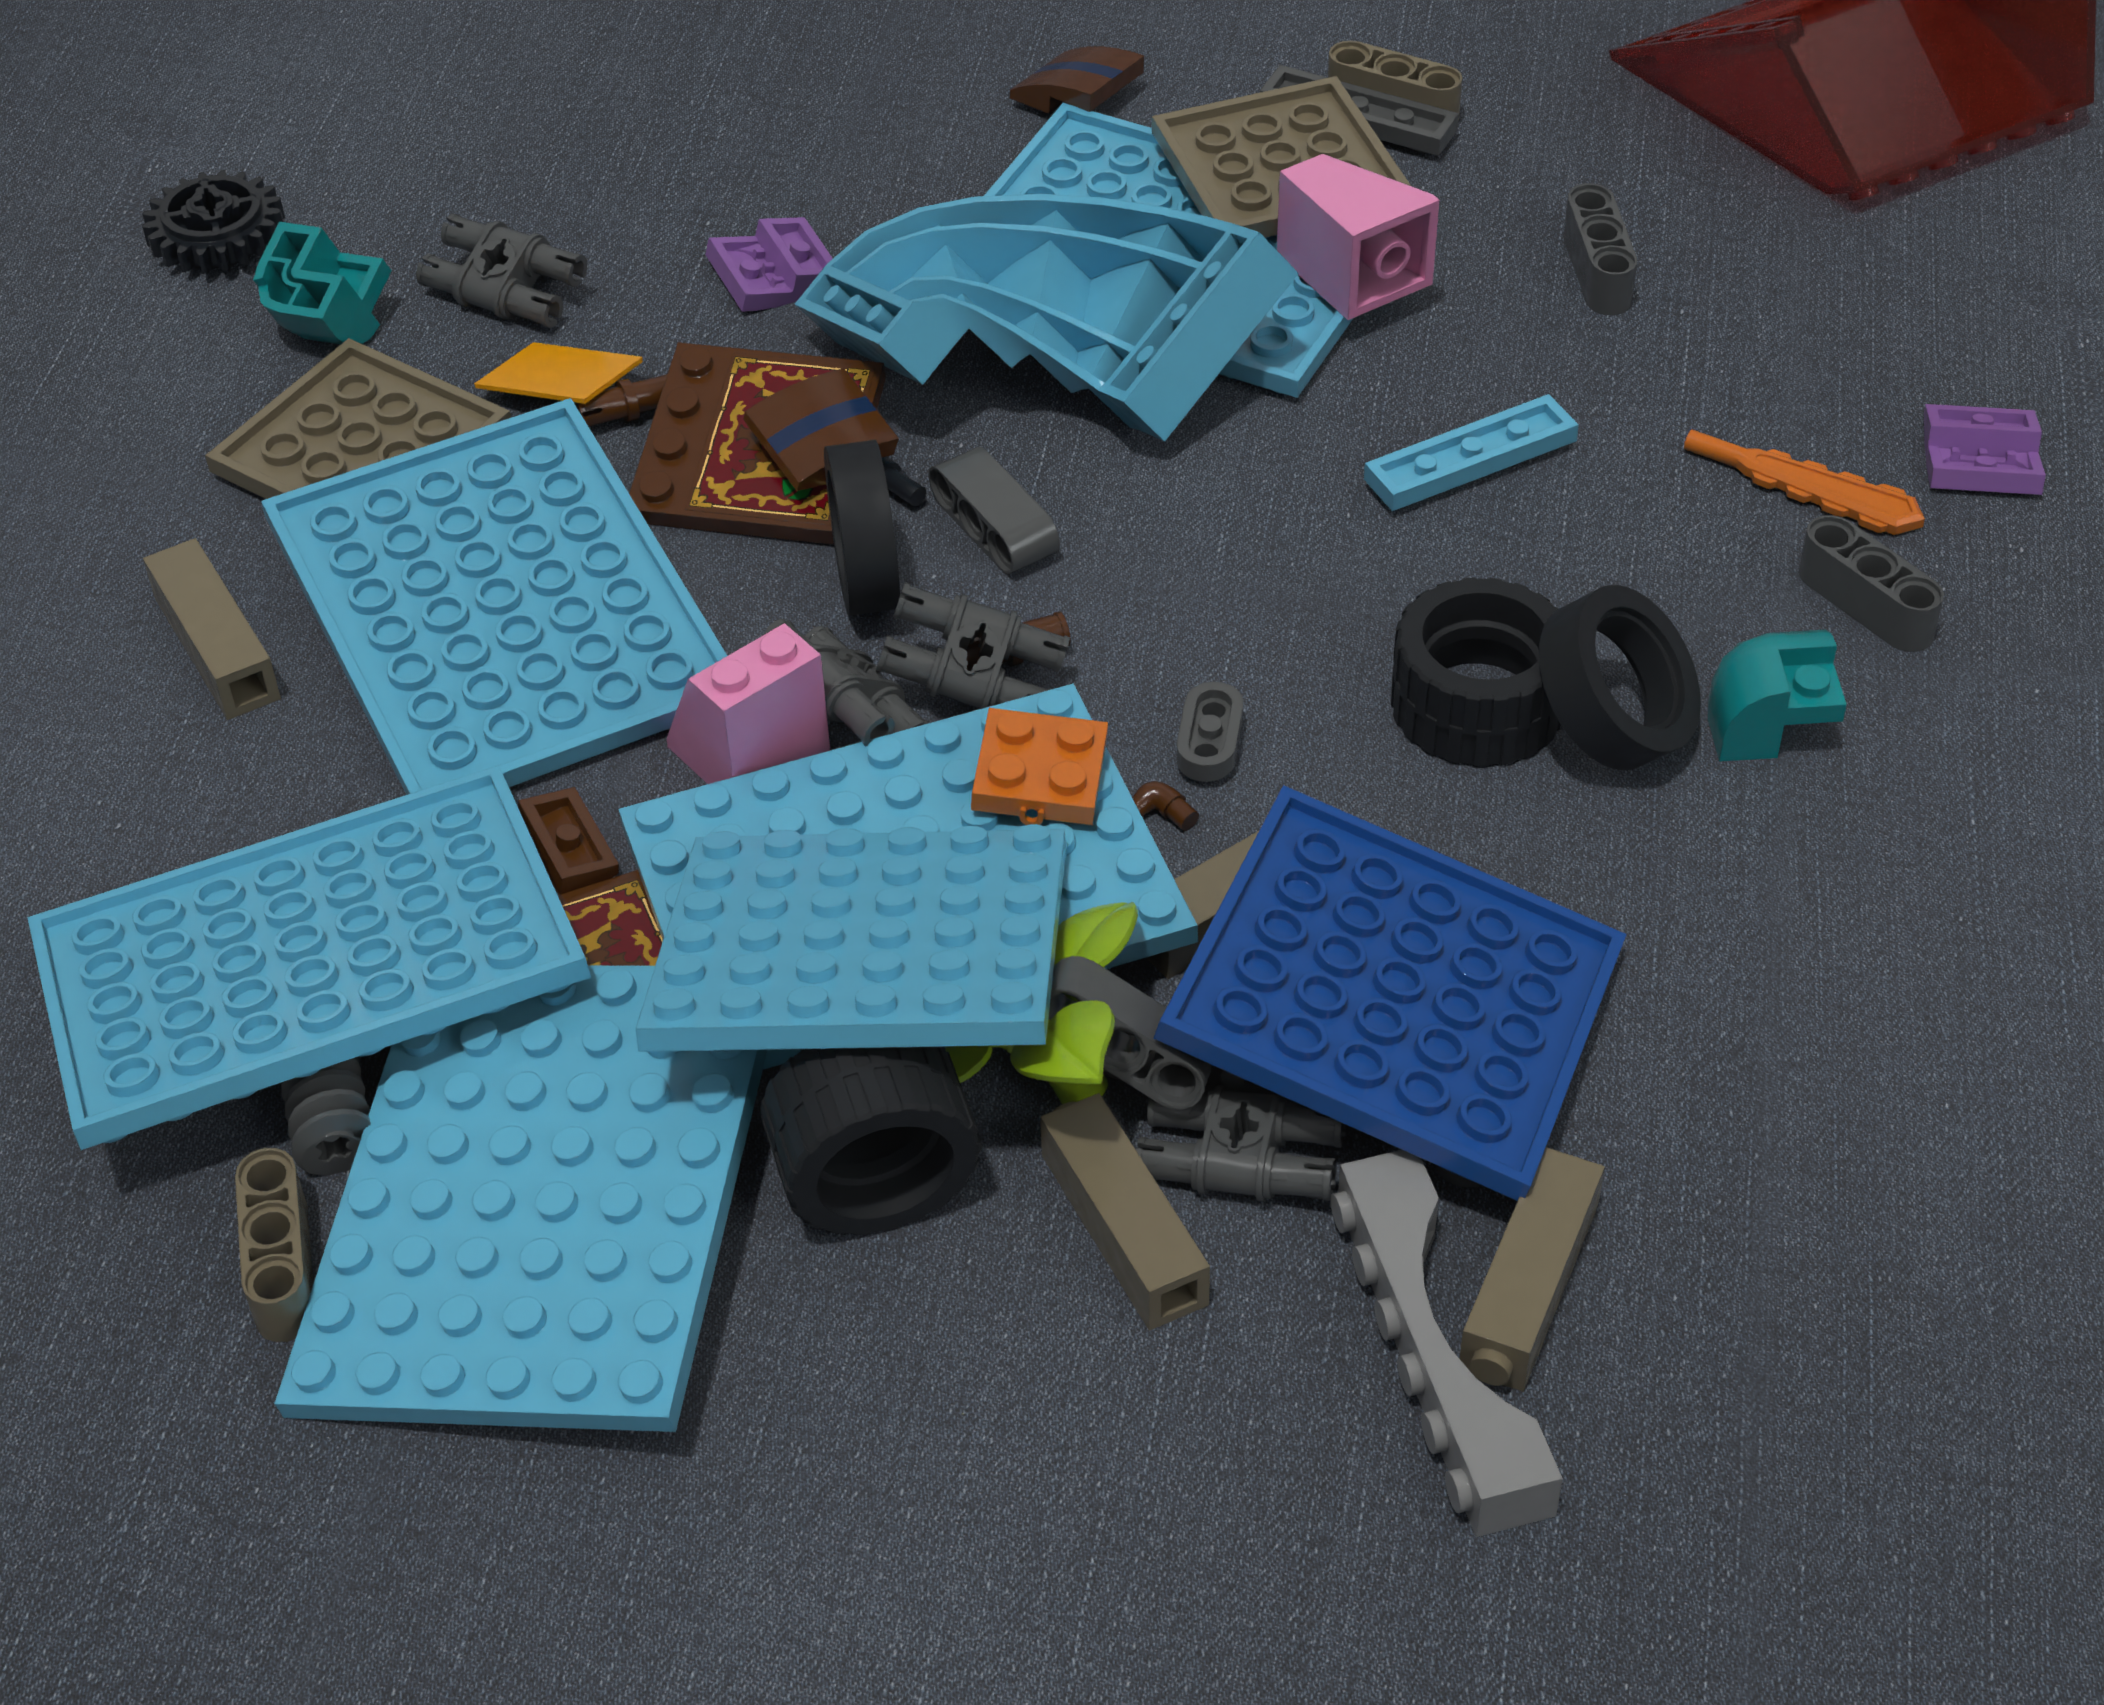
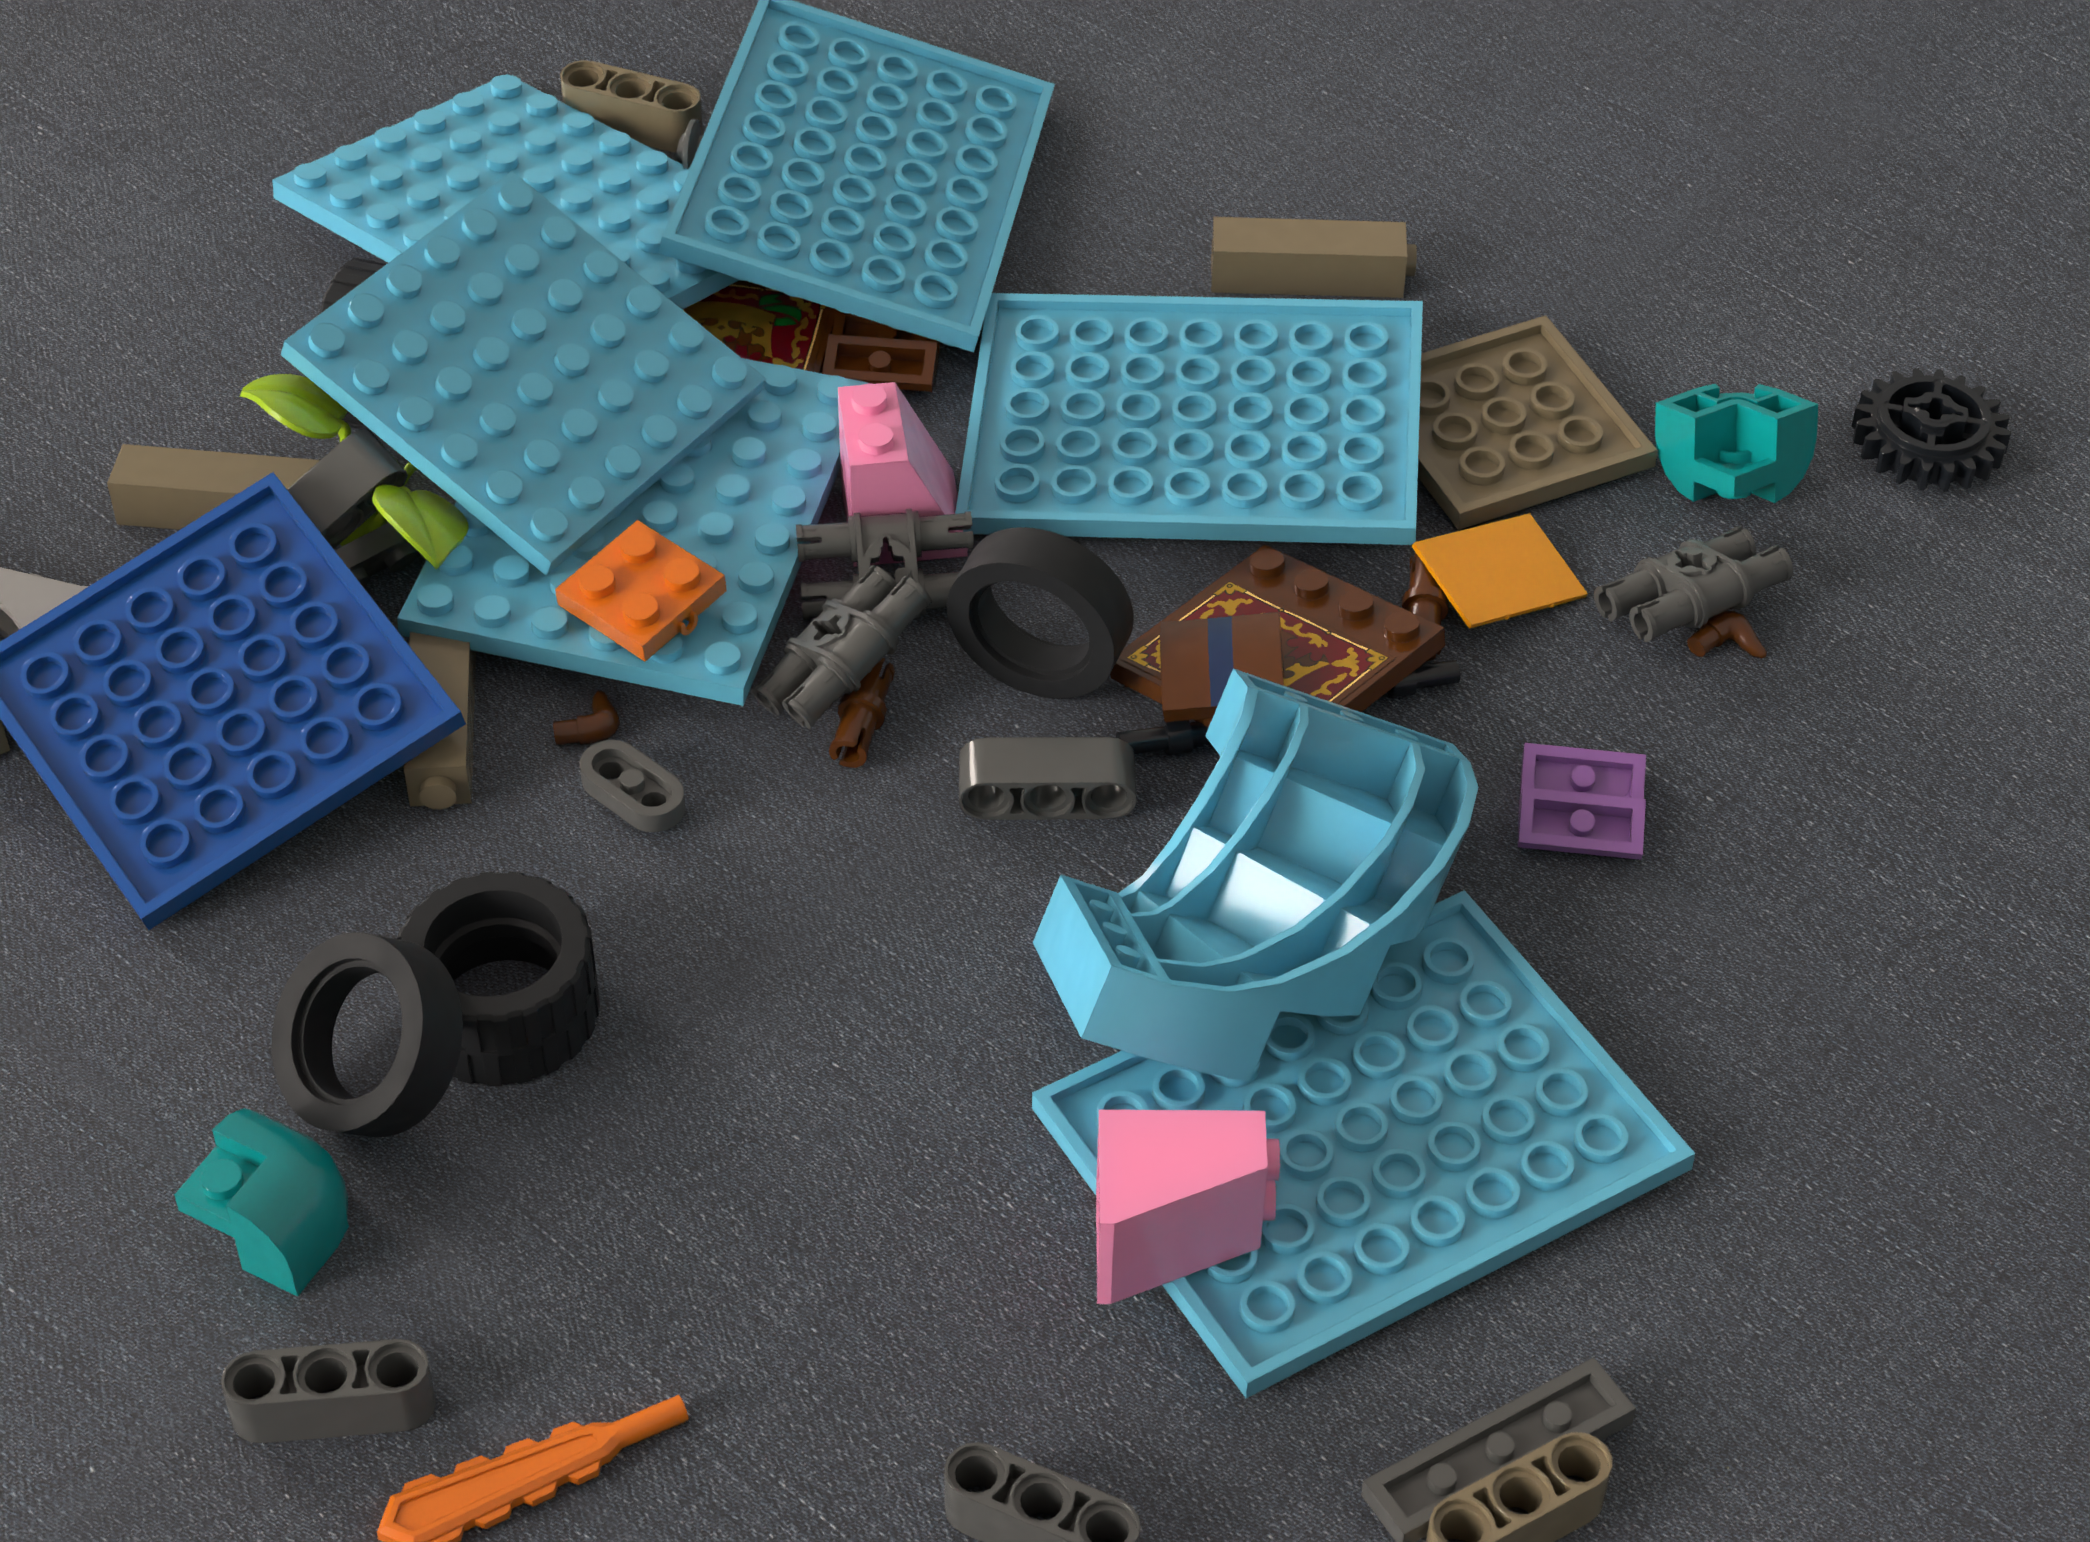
camera: 120 degrees right, 0 degrees up
reddish brown slope [1010,46,1145,113] -> none
dark tan plate [1152,76,1411,238] -> none
medium azure plate [1364,394,1579,511] -> none

